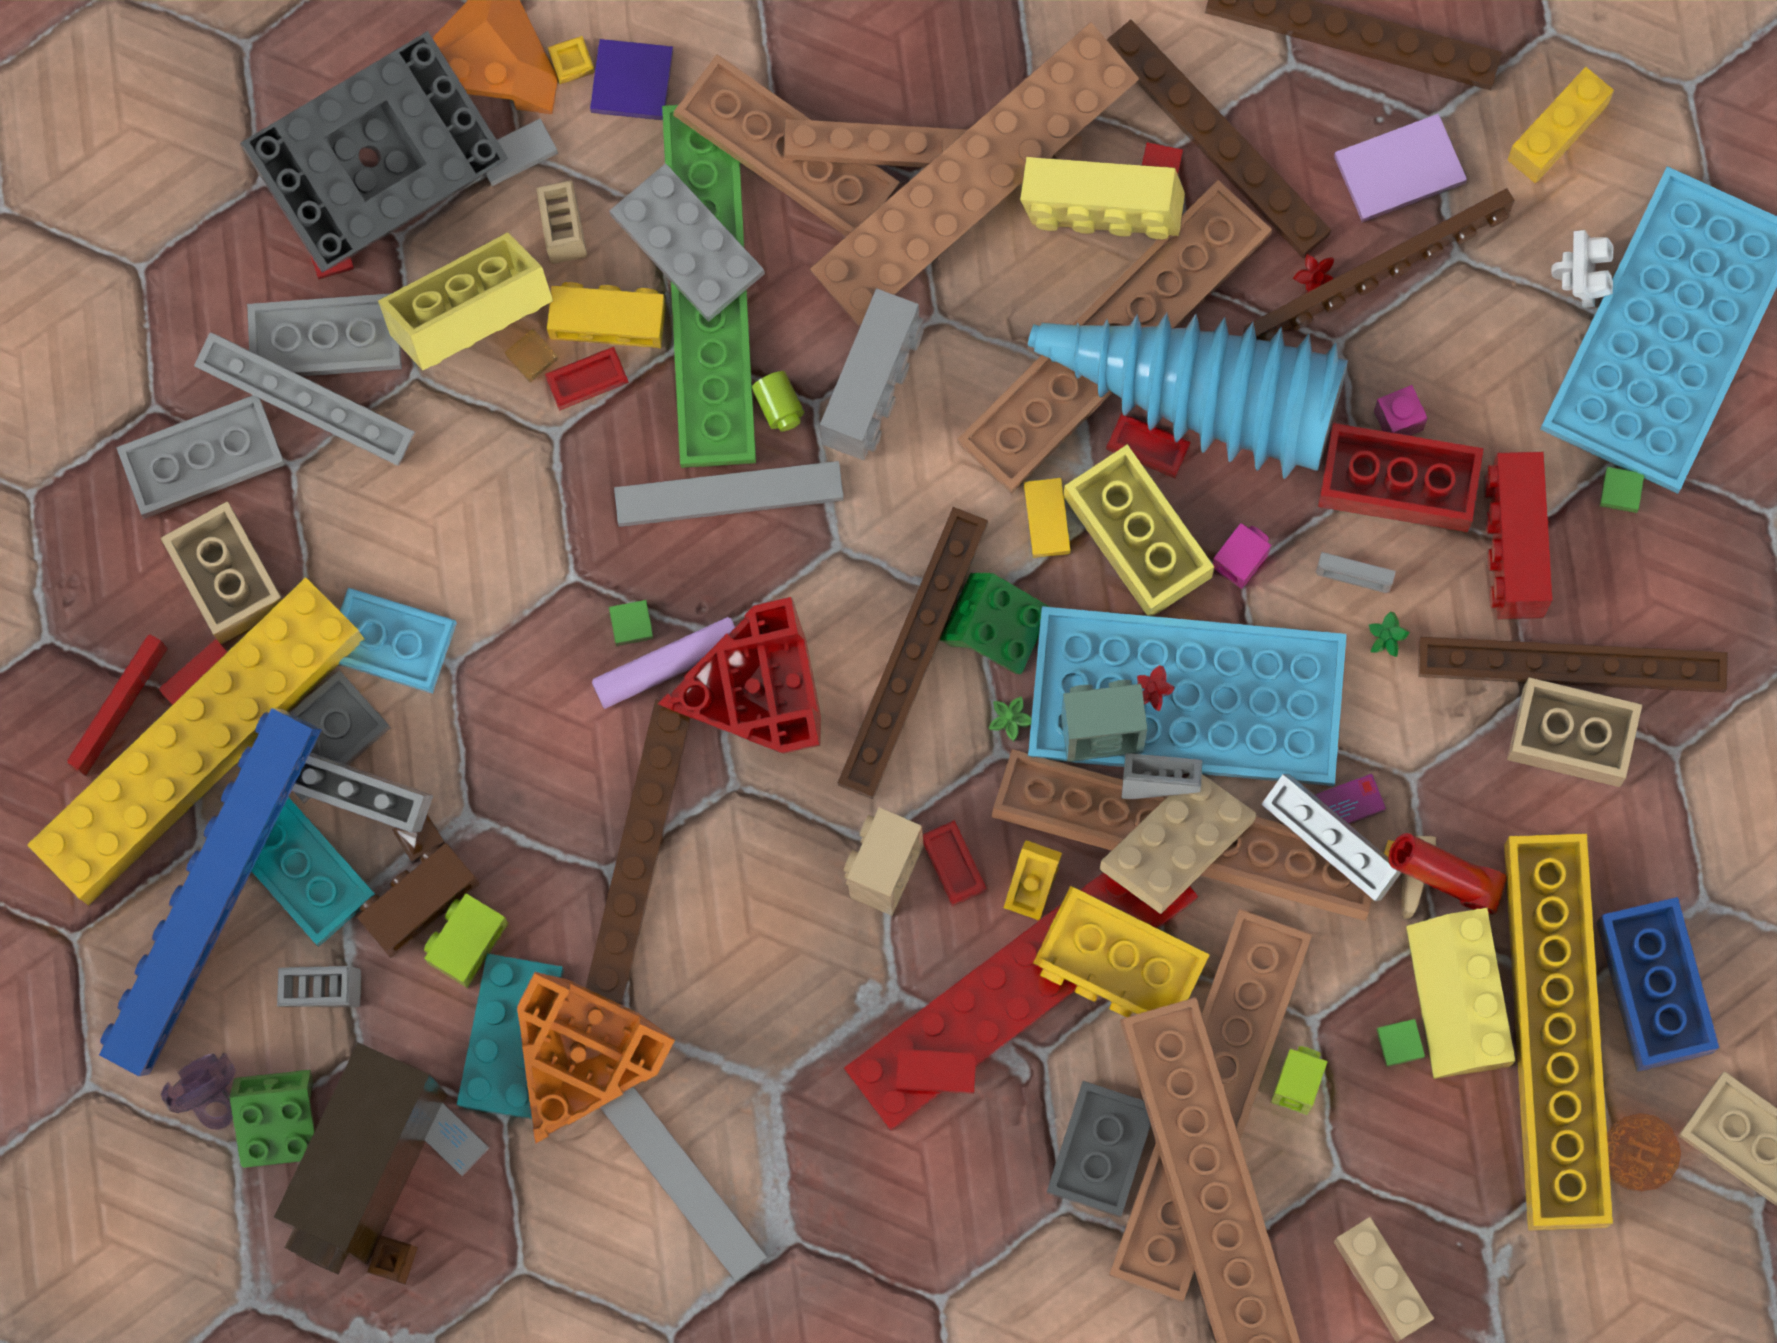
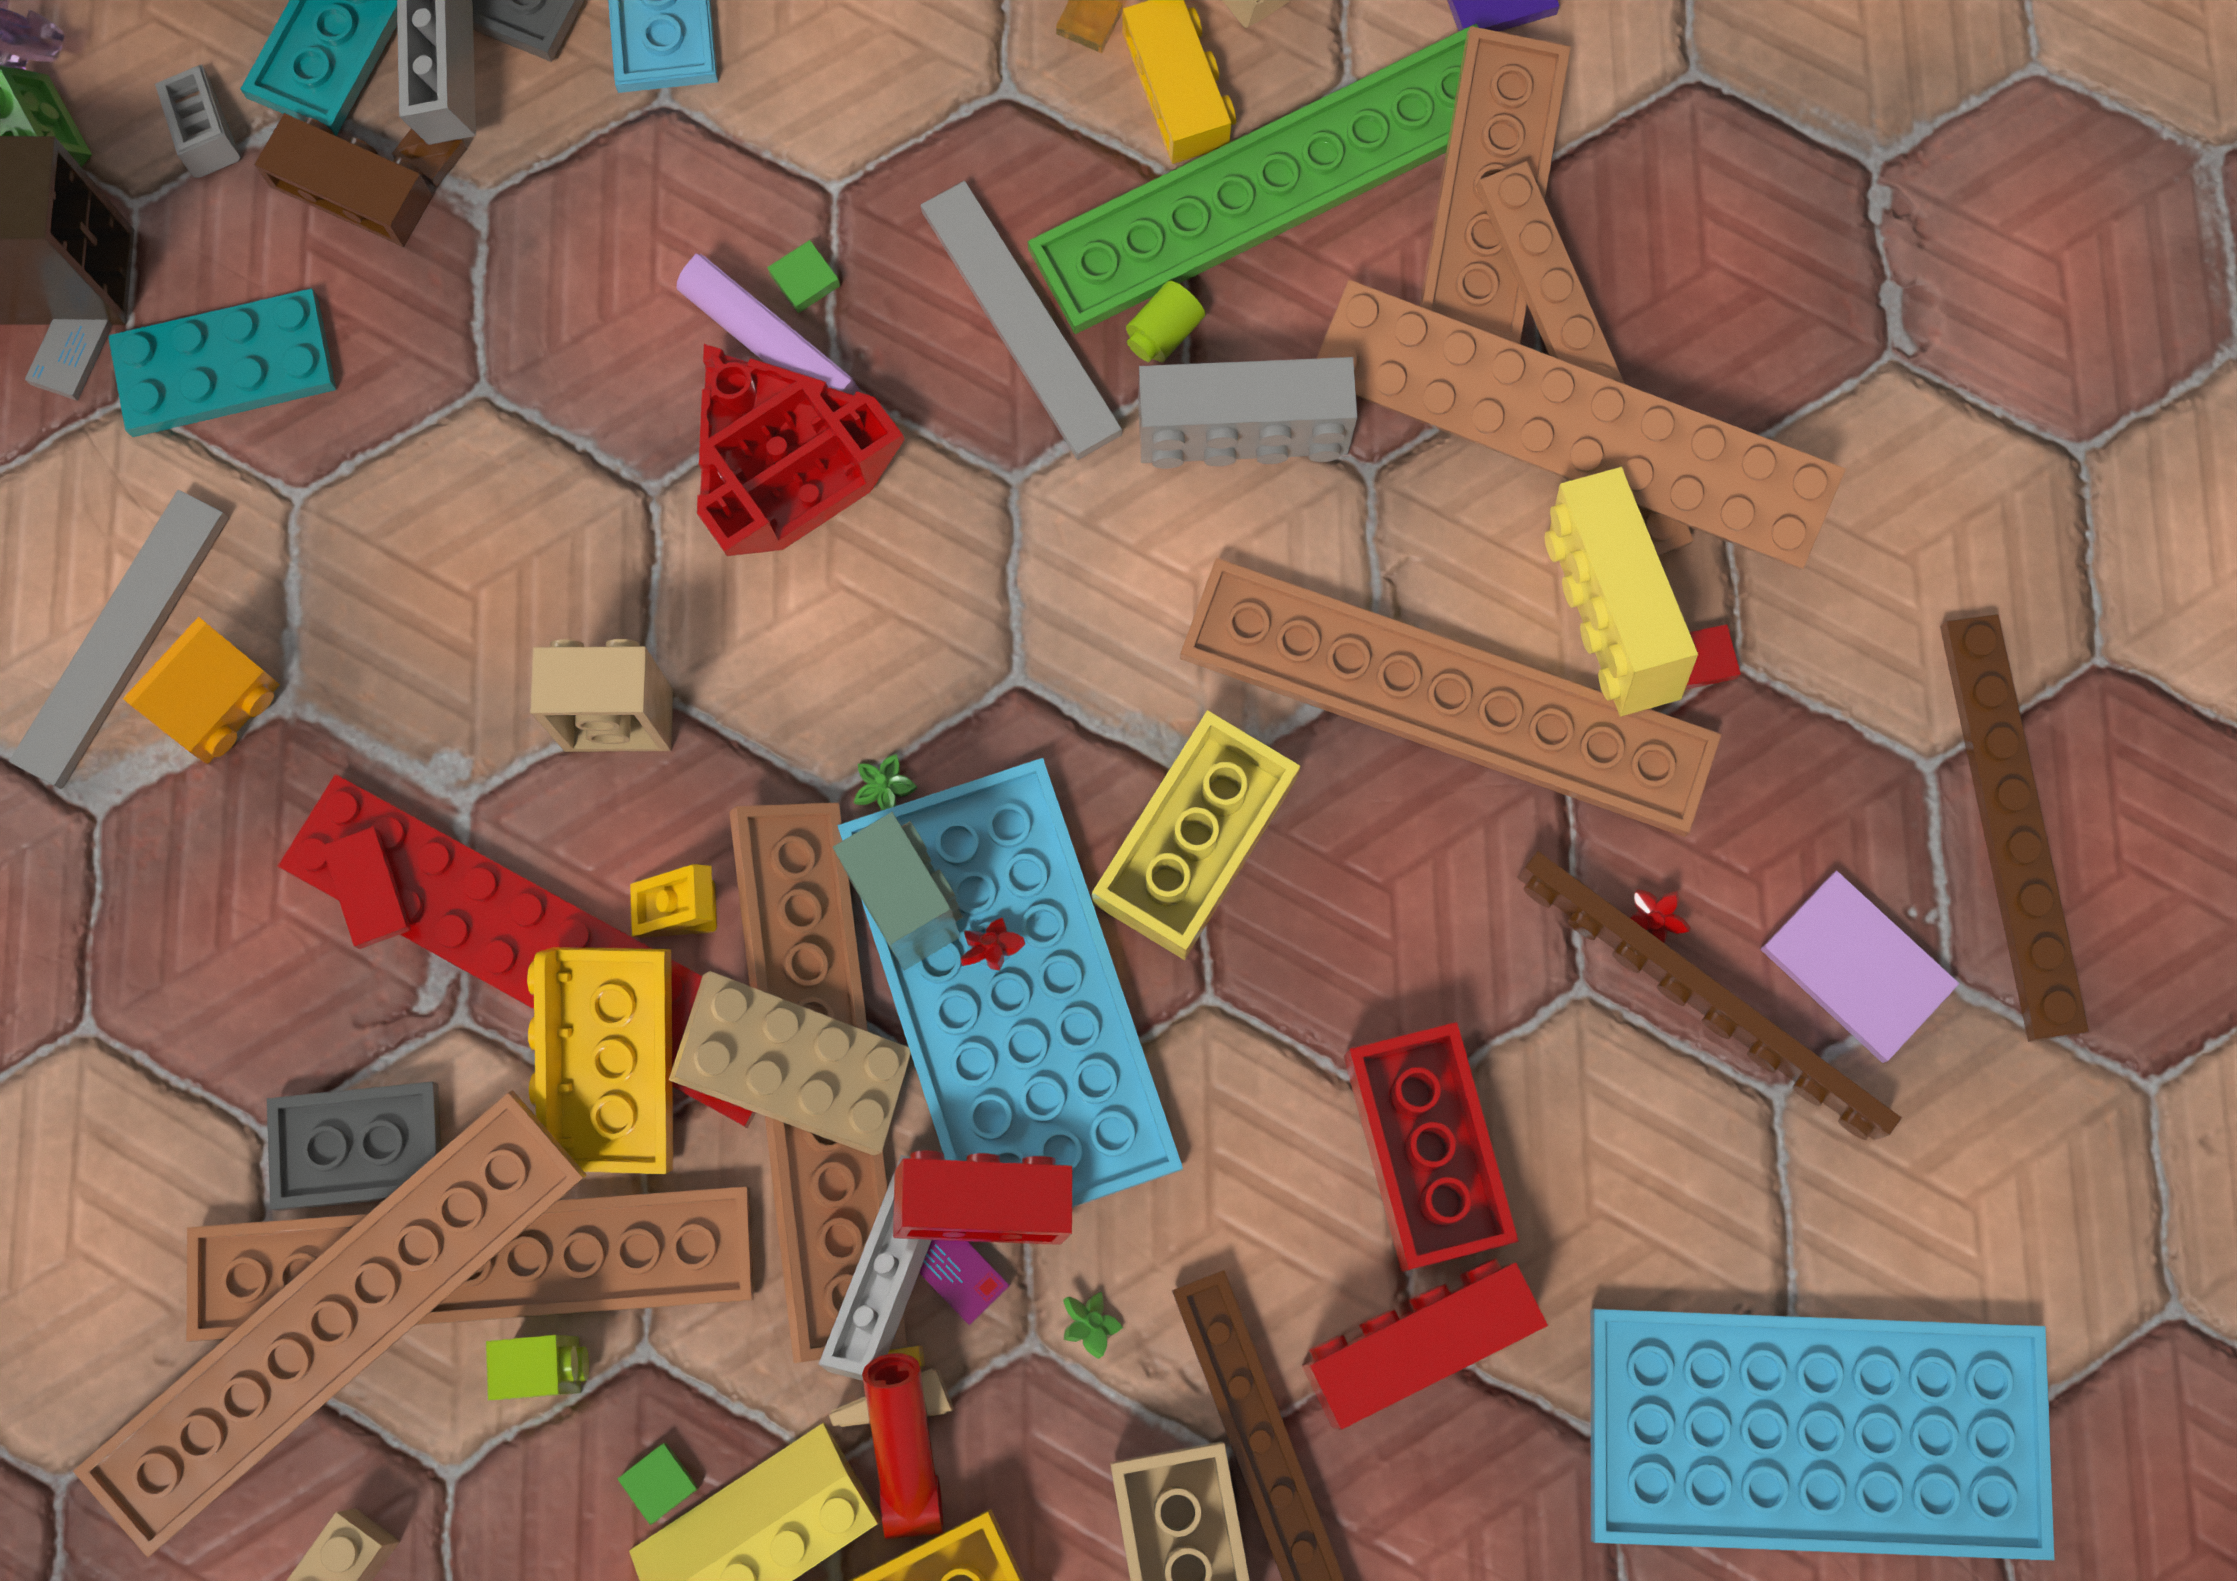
camera: 60 degrees right, 0 degrees up
lime brick [424,894,509,988] -> none
orange wedge [517,972,675,1144] -> none
red tile [545,346,629,411] -> none
reddish brown plate [586,699,691,1005] -> none
light grey plate [609,163,765,322] -> none
reddish brown plate [837,507,988,799] -> none
red tile [923,820,987,907] -> none
green bracket [940,573,1049,674] -> none
yellow tile [1024,478,1071,558] -> none
medium azure cone [1028,312,1348,479] -> none
red tile [1106,413,1191,479] -> none
reddish brown plate [1107,19,1331,258] -> none
light grey slope [1122,753,1202,799] -> none
dark pink brick [1212,523,1271,589] -> none
light grey tile [1316,552,1396,593] -> none
green plant [1369,612,1410,657] -> none
dark pink brick [1374,385,1428,436] -> none
yellow brick [1507,67,1614,184] -> none
white hips [1551,230,1613,308] -> none
bright green tile [1599,467,1644,513] -> none
none -> light orange slope [123,616,280,765]
none -> red brick [893,1151,1072,1245]
none -> bright green plant [1063,1292,1123,1359]

